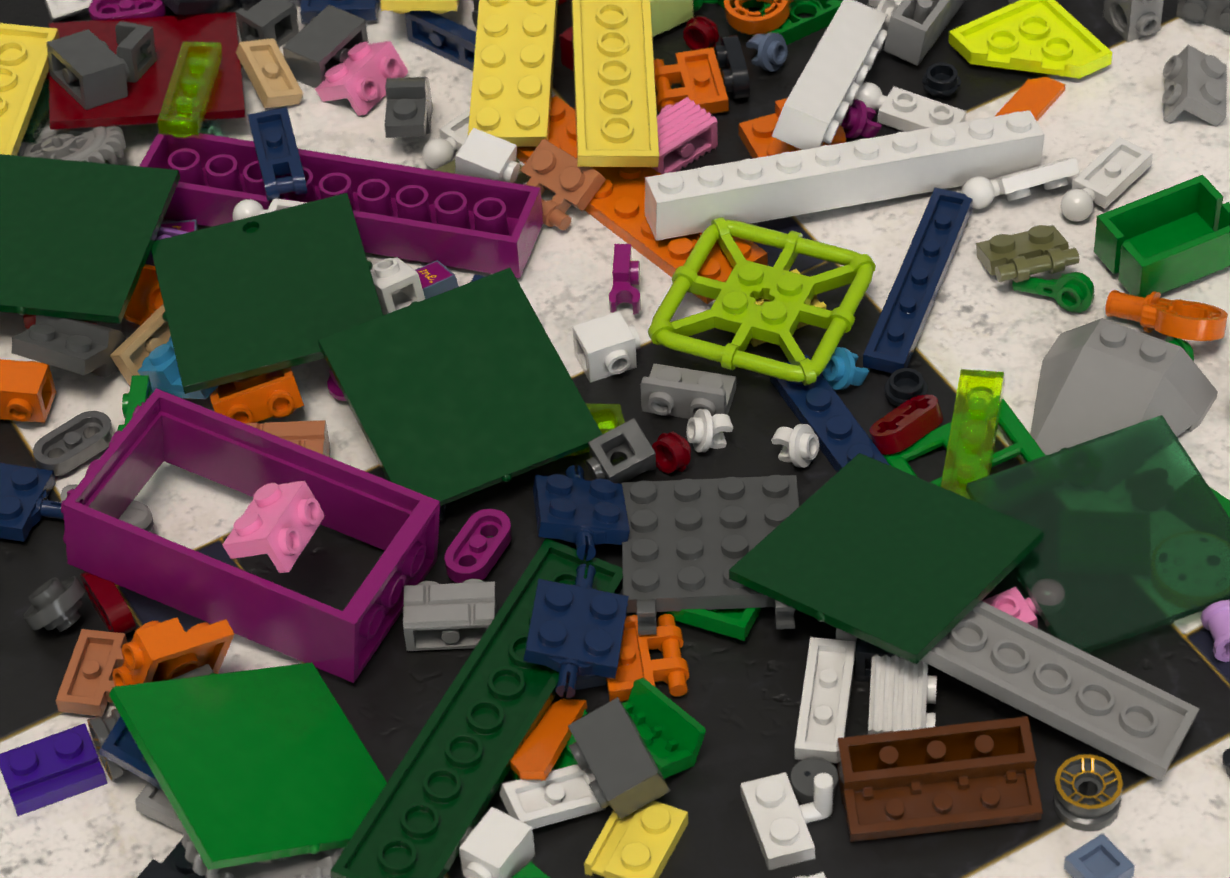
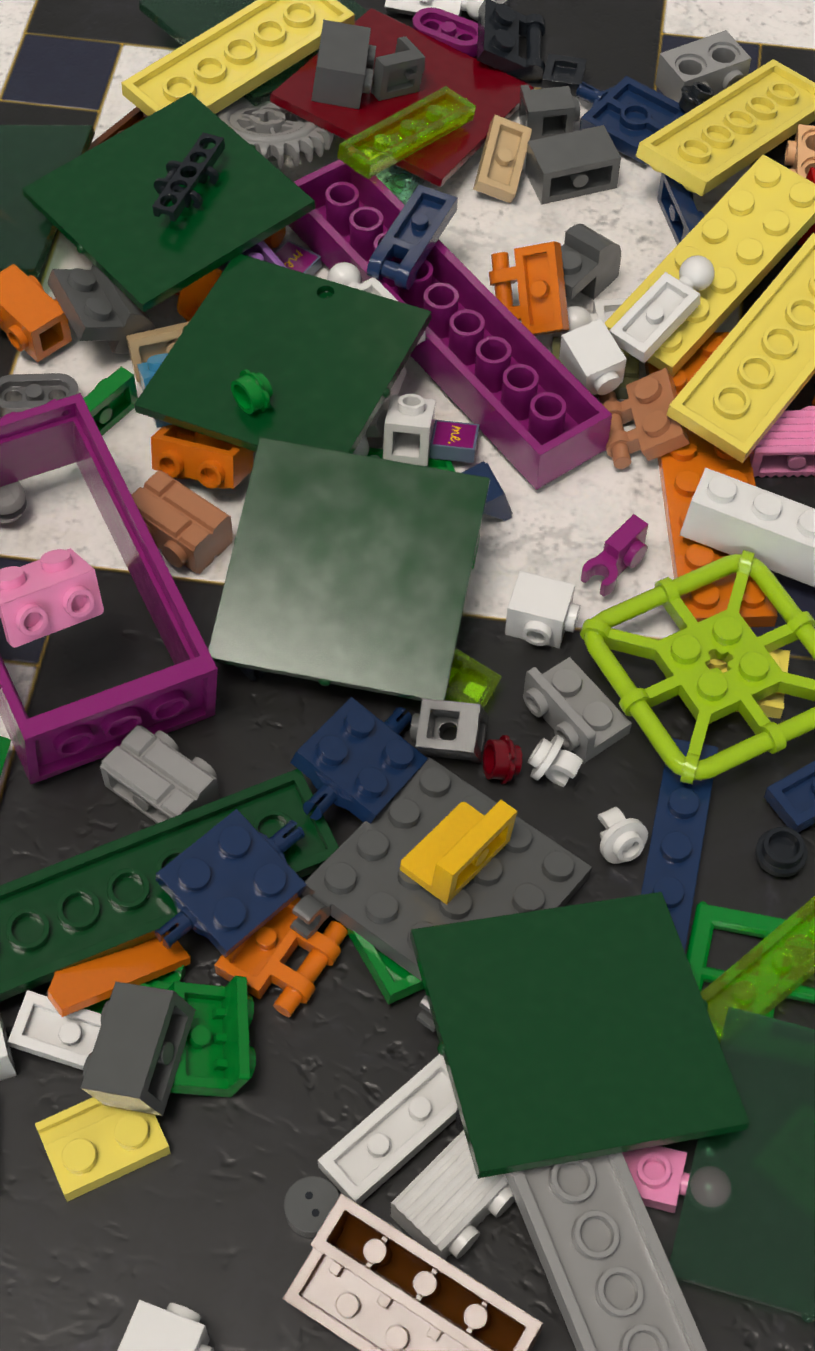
camera: 35 degrees right, 10 degrees up
bright pink bracket [315,41,408,116] -> none
magenta plate [444,509,512,583] -> none
white plate [740,772,833,870] -> none
dark azure plate [822,347,870,390] -> none
dark red beam [869,395,944,455] -> none
none -> black piece [152,132,225,222]
none -> green plate [231,369,273,414]
none -> yellow panel [400,800,517,905]
none -> orange plate [489,241,569,336]
none -> white plate [609,255,715,363]

